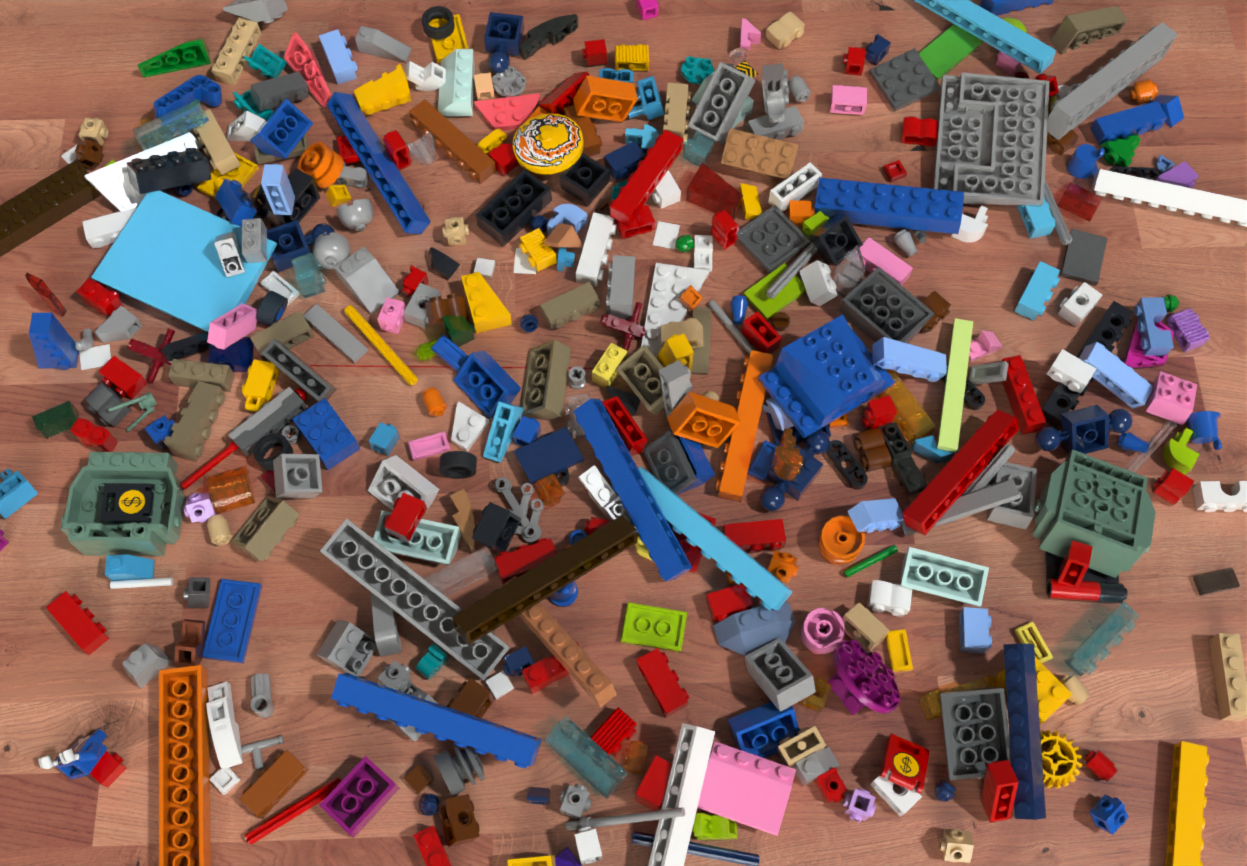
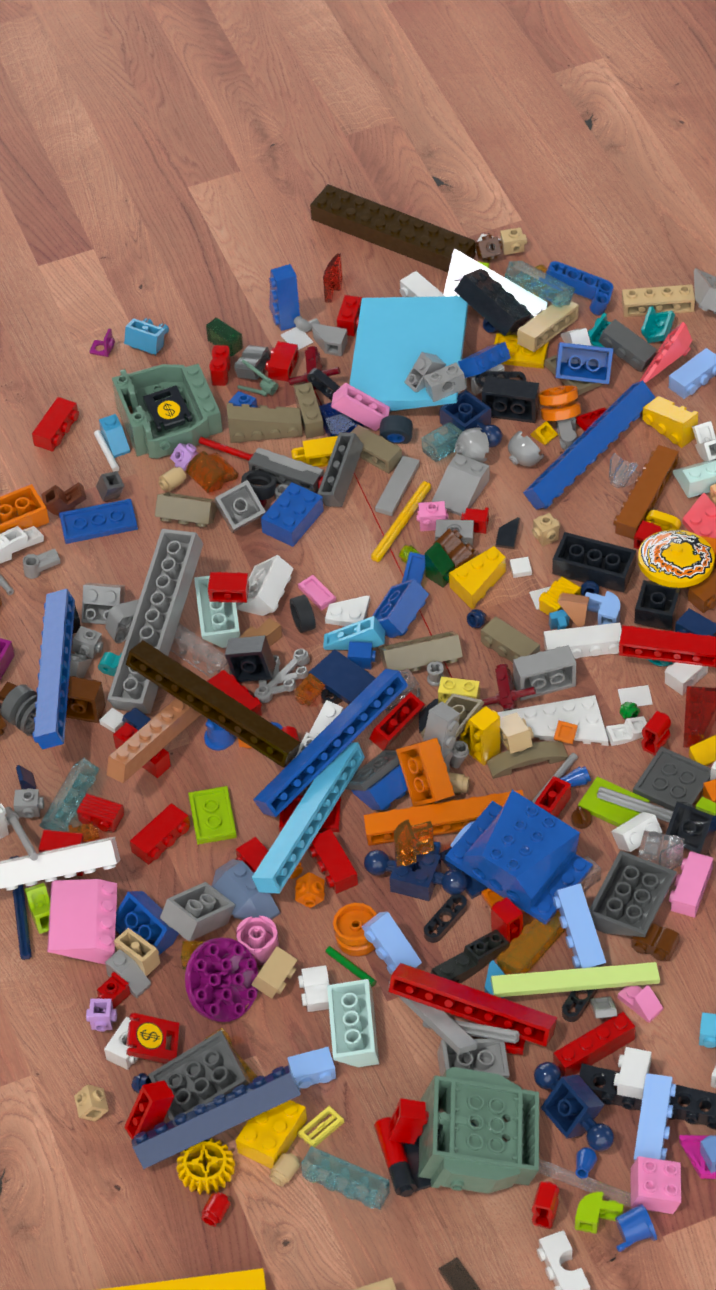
camera: 75 degrees right, 15 degrees down
light grey torso [122,643,172,689] -> none
green wedge [138,37,211,78] -> none
white tile [260,271,300,306] -> none
light blue brick [261,164,295,215] -> none
dark azure brick [369,422,400,456] -> none
red brick [383,130,412,171] -> none
orange brick [422,387,447,417] -> none
red brick [614,205,656,239] -> none
reddish brown brick [853,428,892,472] -> none
yellow tile [885,629,913,672] -> none
blue brick [1089,794,1129,835] -> none

